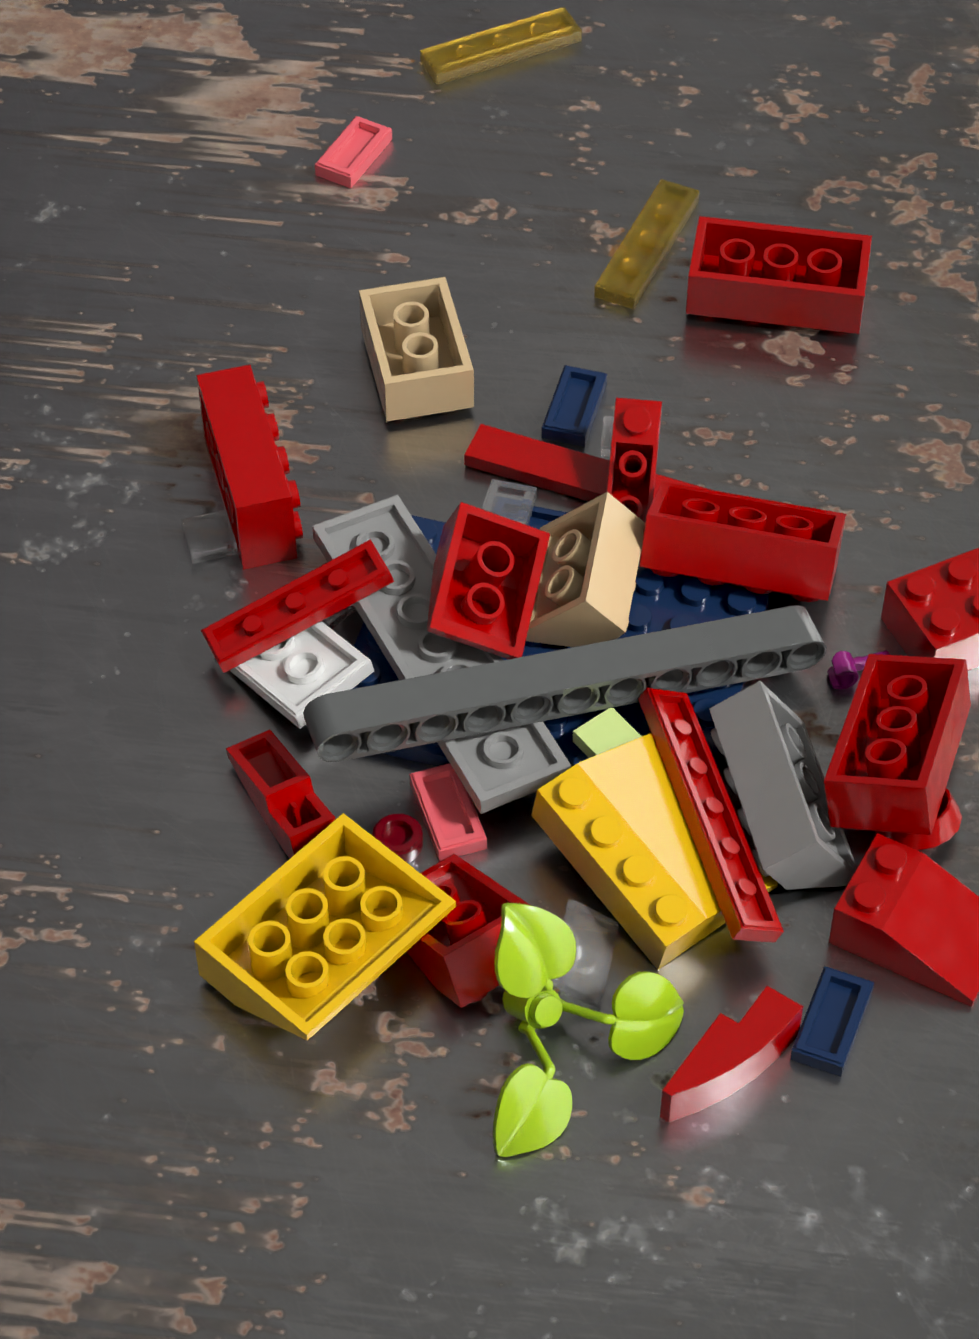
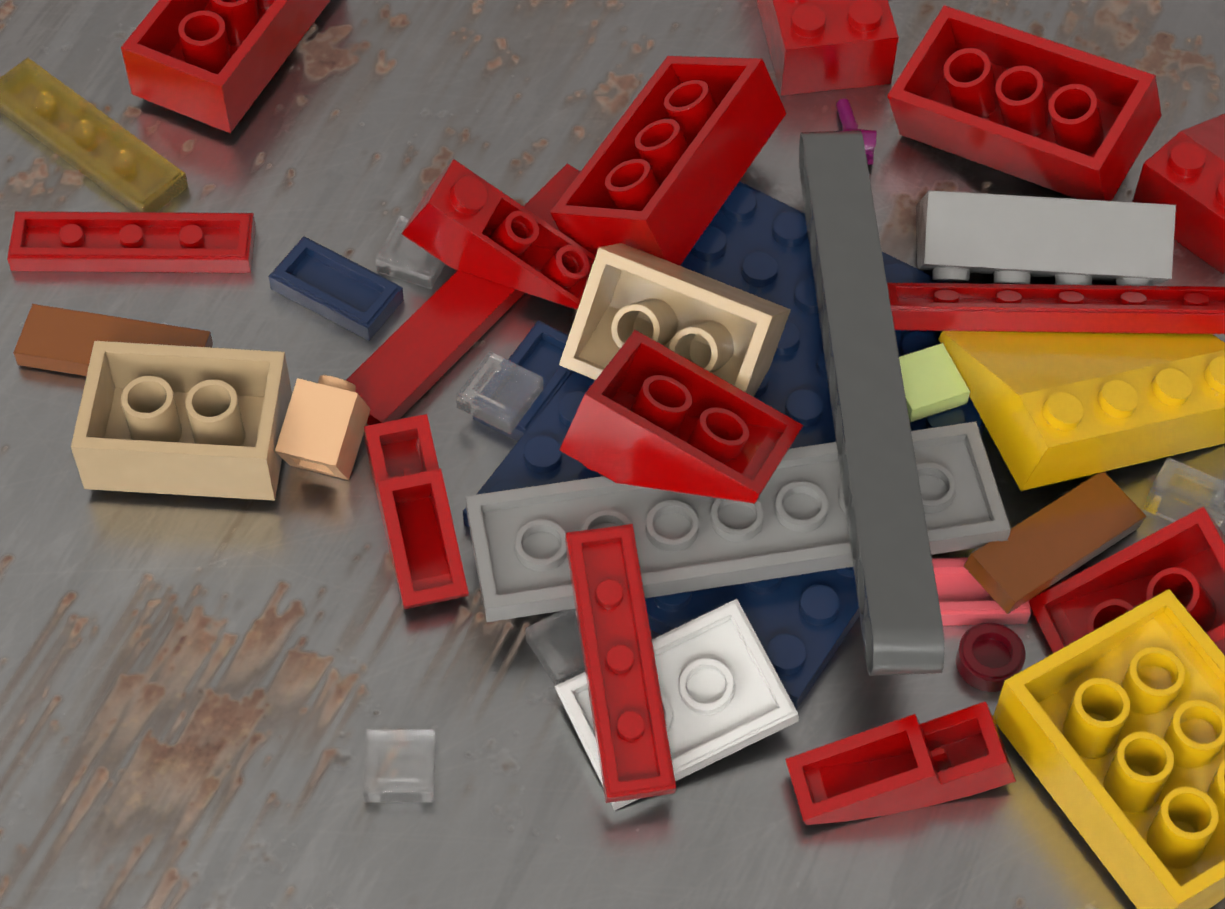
camera: 75 degrees left, 5 degrees up
red brick [196,364,303,570] -> none
none -> red tile [7,211,256,273]
none -> dark orange tile [13,304,213,376]
none -> light nougat brick [275,375,371,480]
none -> red slope [364,414,469,609]
none -> dark orange tile [964,472,1147,614]

